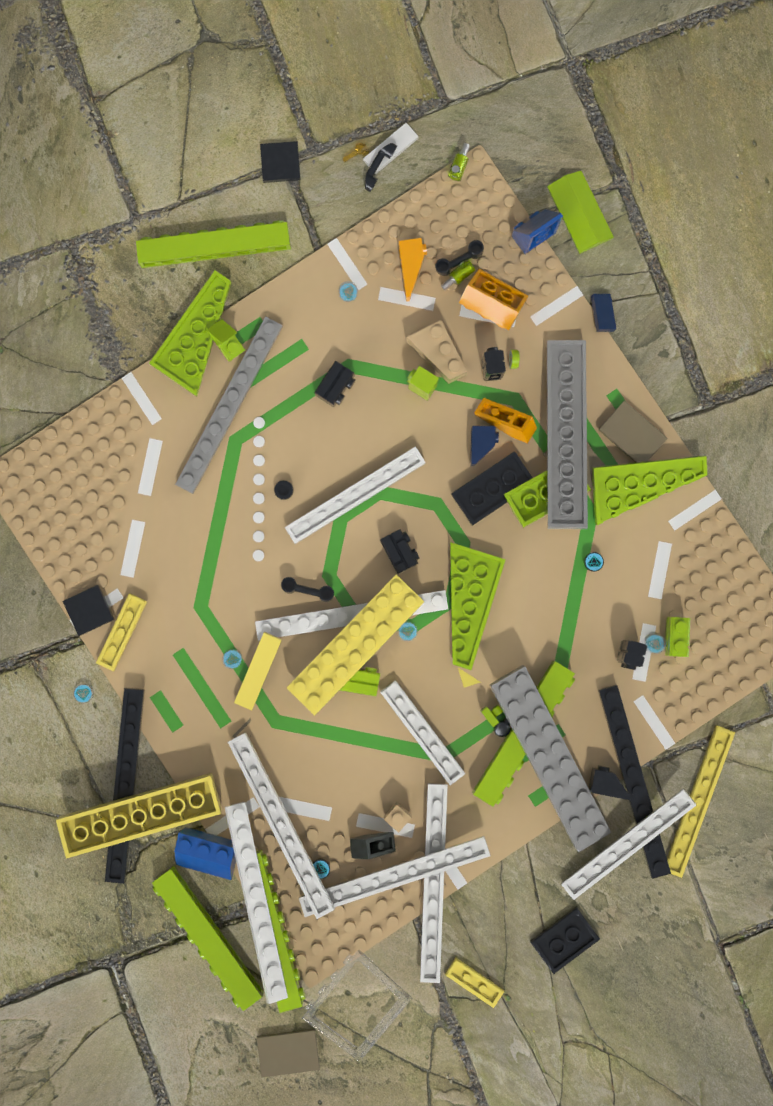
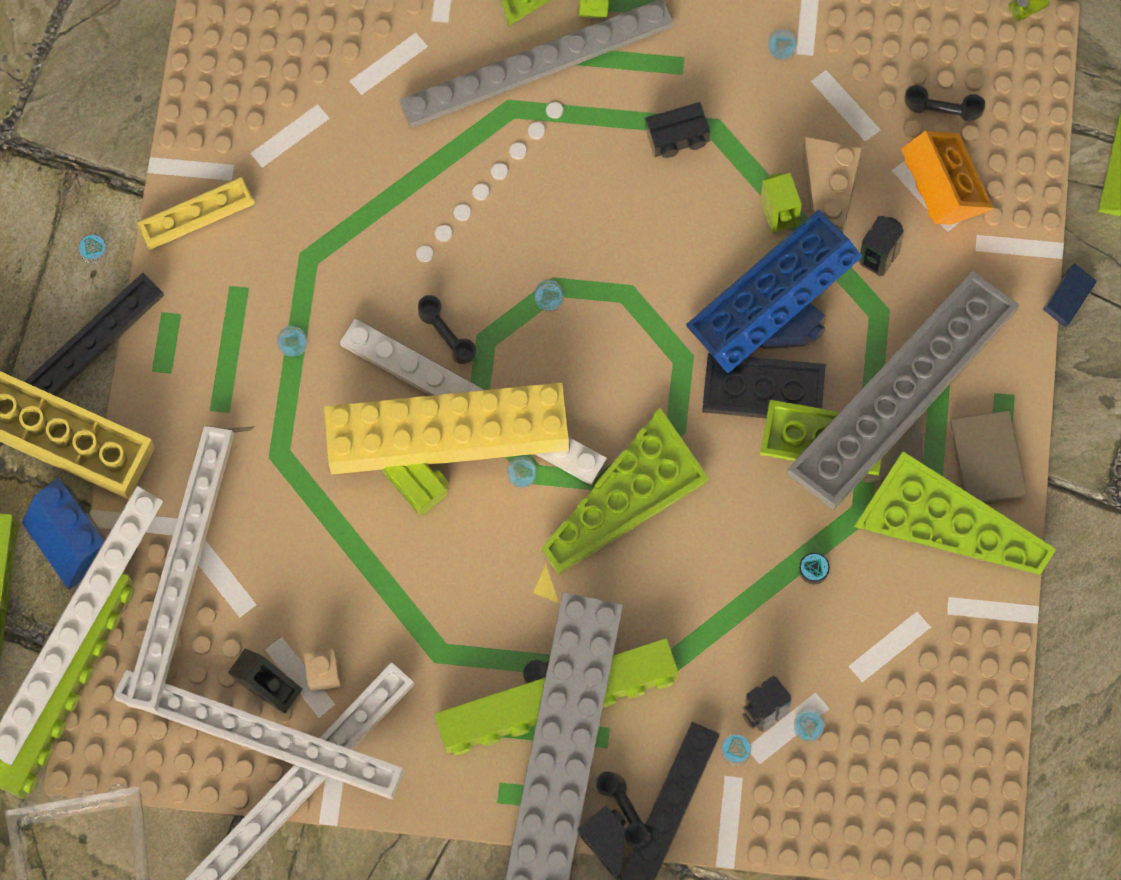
camera: 45 degrees right, 15 degrees down
black tile [62,585,115,636] -> none
light yellow tile [234,632,282,711] -> none
black tile [274,480,294,500] -> none
white plate [285,446,426,544] -> none
tile [312,859,330,879] -> none
black brick [380,529,420,574] -> none
white tile [380,680,465,785] -> none
light orange slope [398,238,427,302] -> none
clear neon green piece [441,260,475,290] -> none
light orange slope [474,398,537,444] -> none
lime tile [480,705,503,727] -> none
lime tile [509,349,520,369] -> none
blue slope [512,209,563,254] -> none
lime brick [665,617,690,657] -> none
none -> clear tile [534,280,564,311]
none -> black bar [596,771,653,848]
none -> blue bracket [686,209,862,373]
none -> tile [721,733,752,766]

